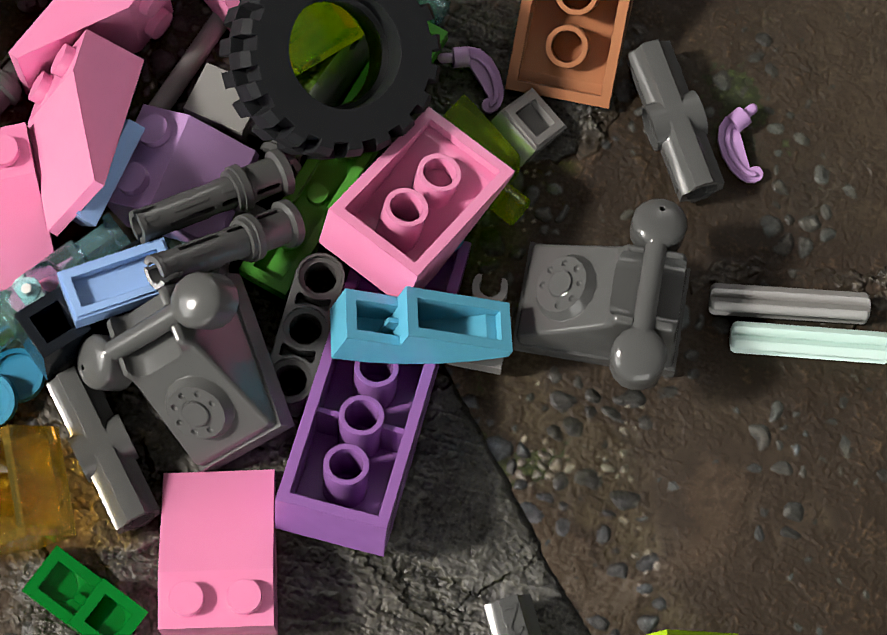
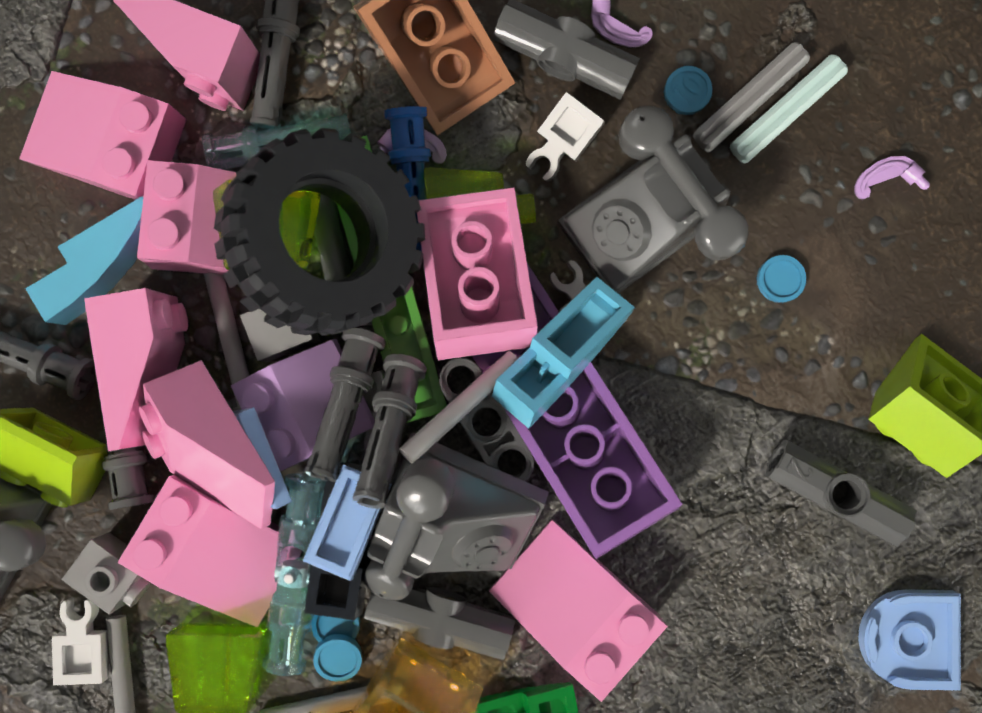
camera: 45 degrees left, 15 degrees up
light grey slope [485,88,567,168] -> none
none -> blue pin [384,106,431,251]
none -> light grey bar [399,351,518,464]
none -> white plate [526,92,605,182]
none -> dark azure piece [664,66,712,115]
none -> dark azure piece [757,255,806,303]
none -> lavender piece [854,156,930,199]

